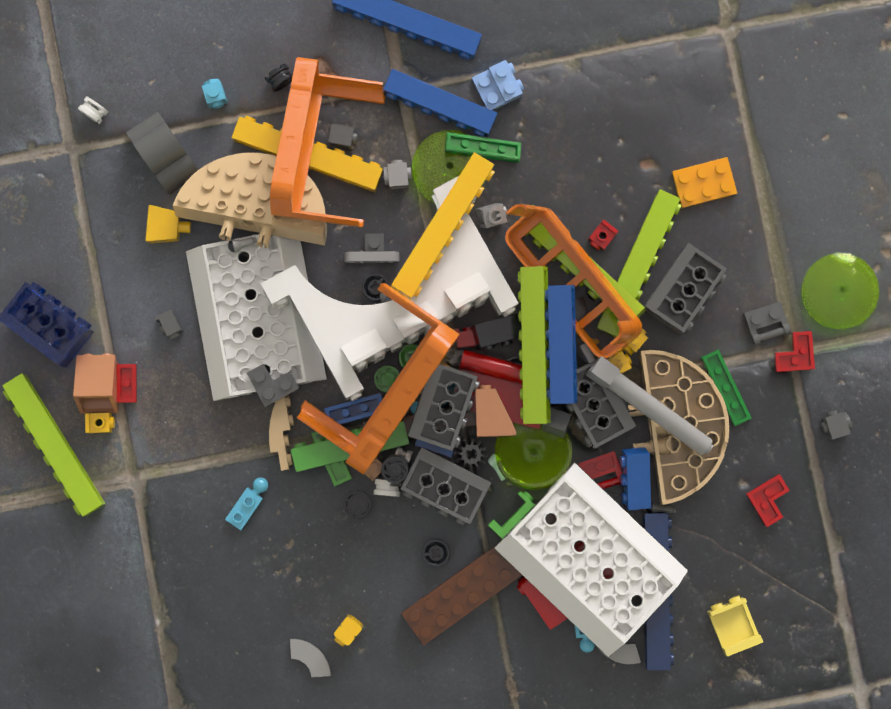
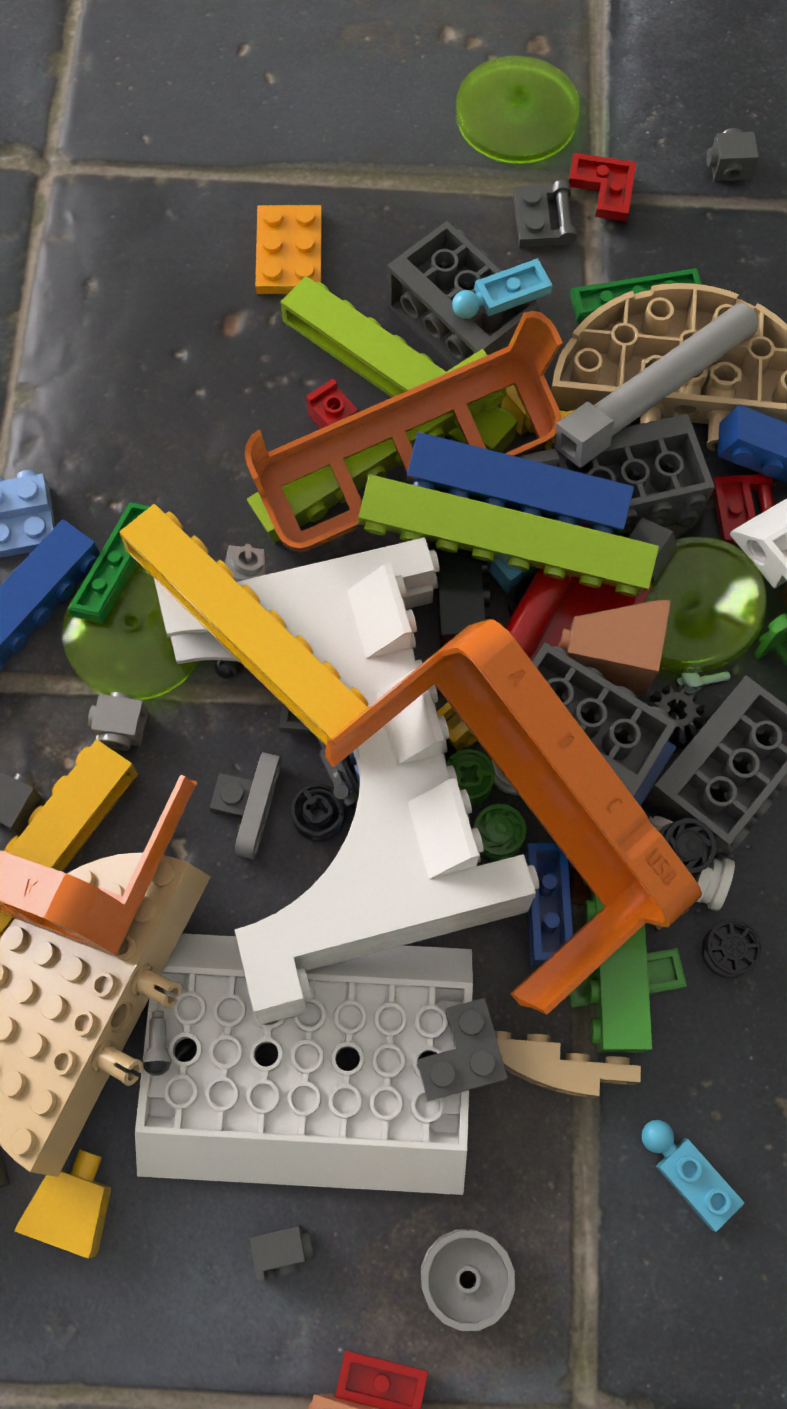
camera: 75 degrees left, 15 degrees down
none -> light grey wheel [421,1229,515,1331]
none -> medium azure plate [452,258,552,319]

